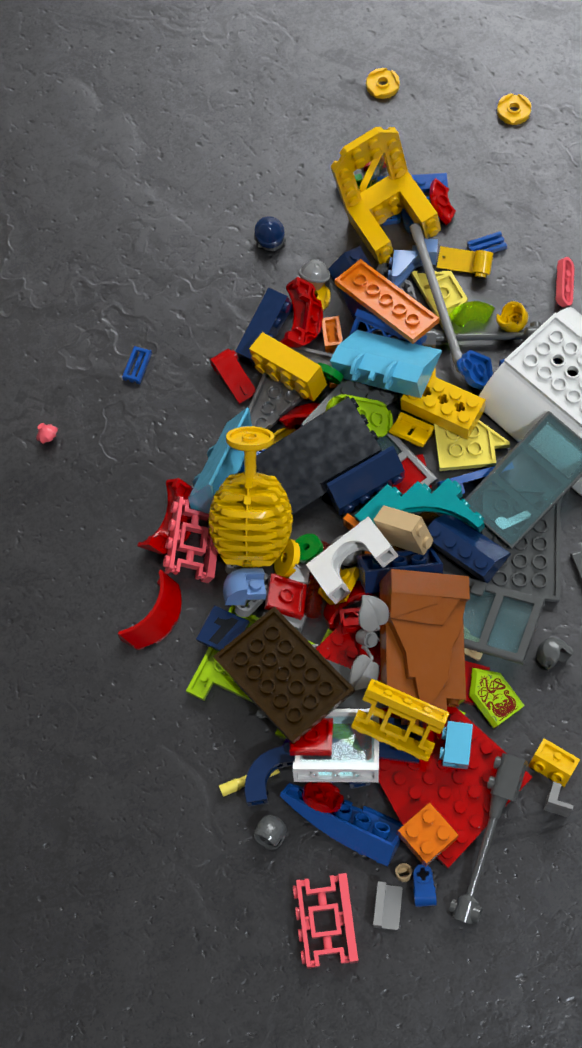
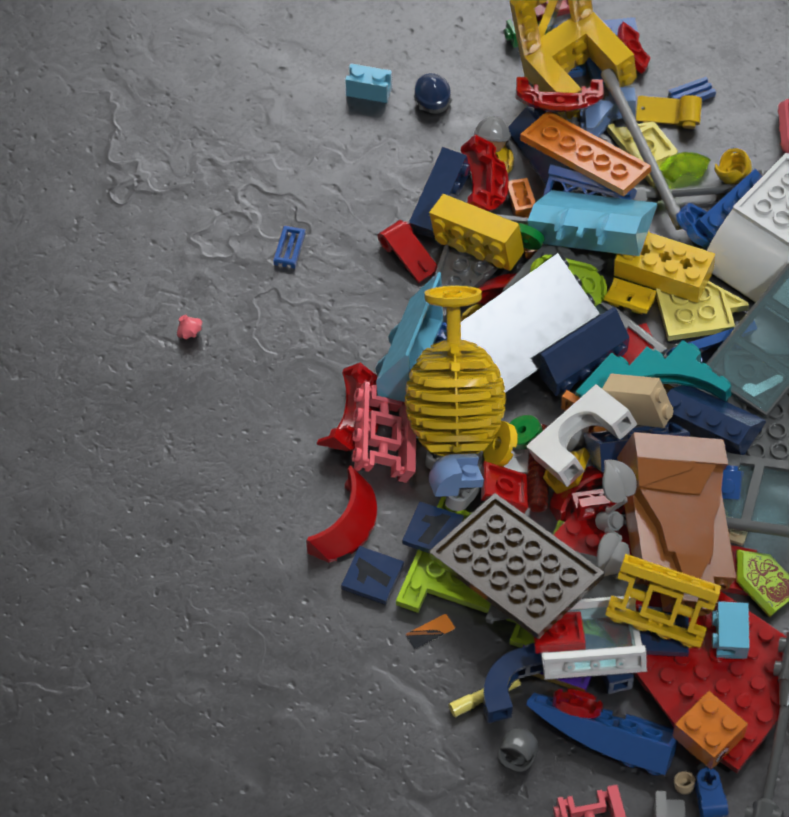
camera: 10 degrees left, 10 degrees down
none -> dark blue tile [341,546,404,605]
none -> medium azure brick [345,64,392,103]
none -> sticker [406,614,455,649]
none -> red windscreen [515,77,604,112]
none -> blue plate [696,169,763,239]
none -> blue bracket [721,465,744,500]

